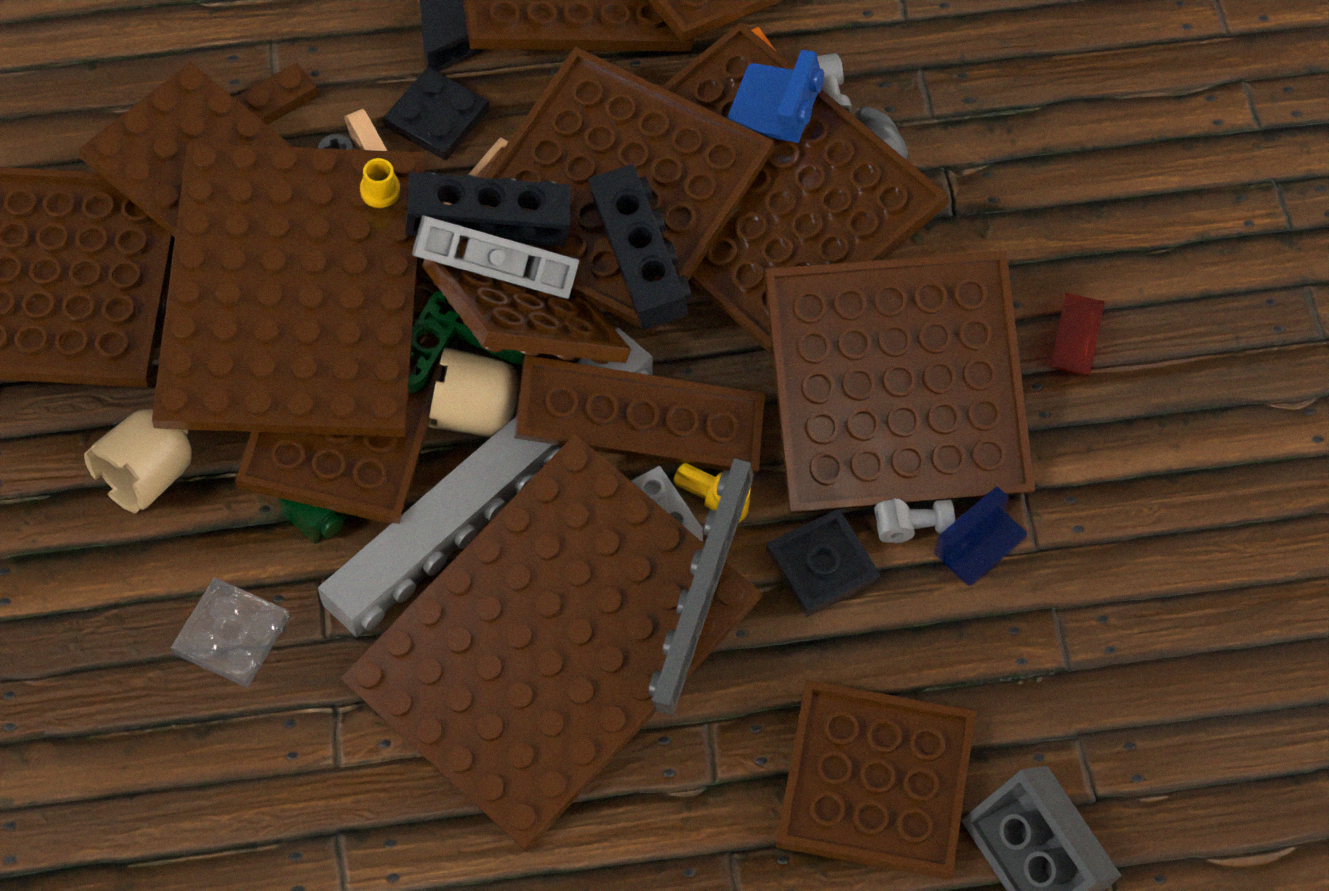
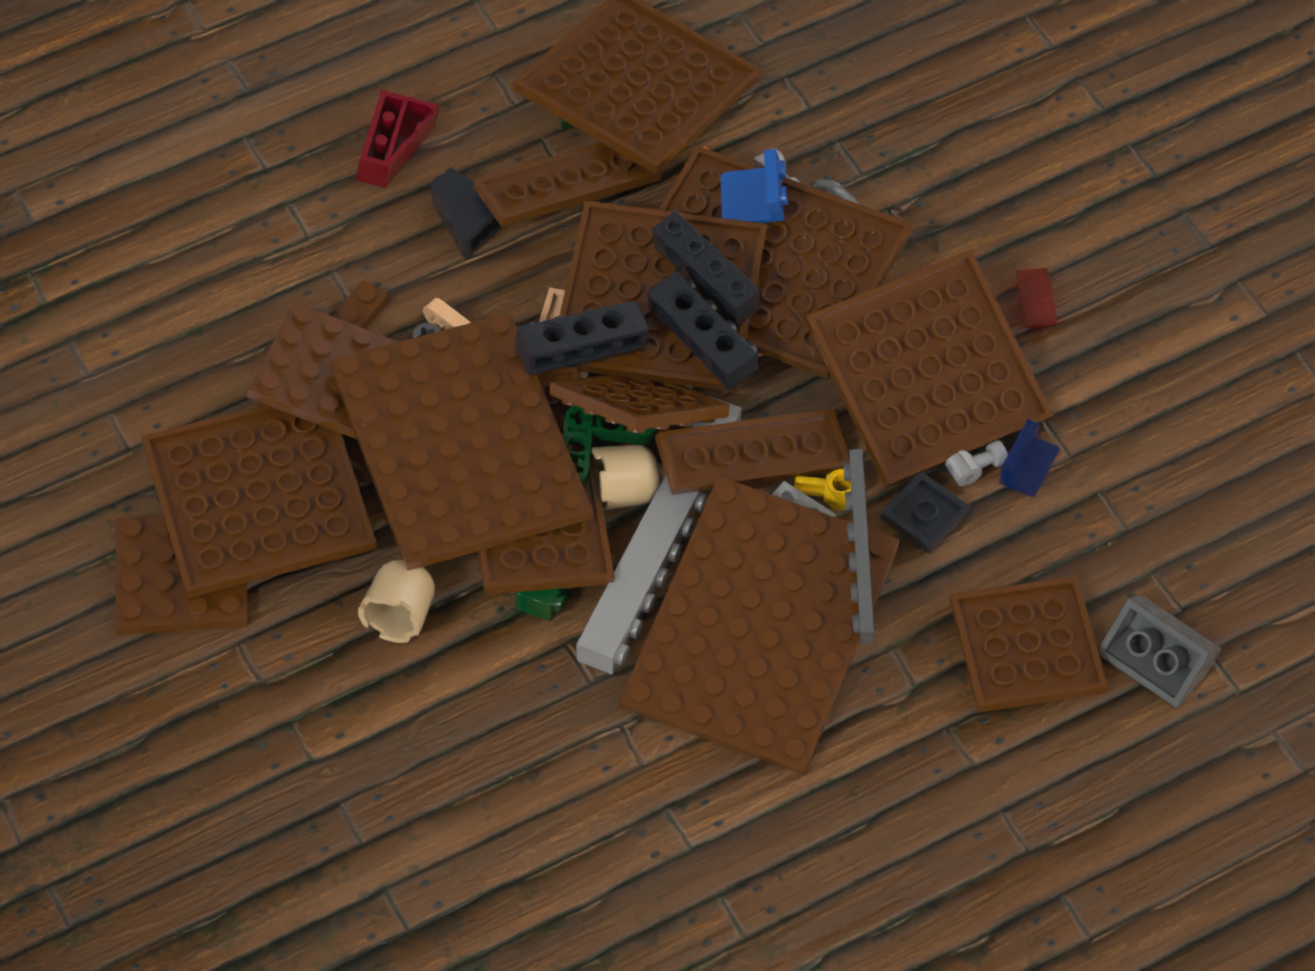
camera: 20 degrees left, 5 degrees down
clear plate [171,577,290,688] -> none
yellow piece [360,158,400,208] -> none
black plate [383,67,490,161] -> none
light grey hinge [412,215,580,299] -> none
none -> black brick [652,210,760,327]

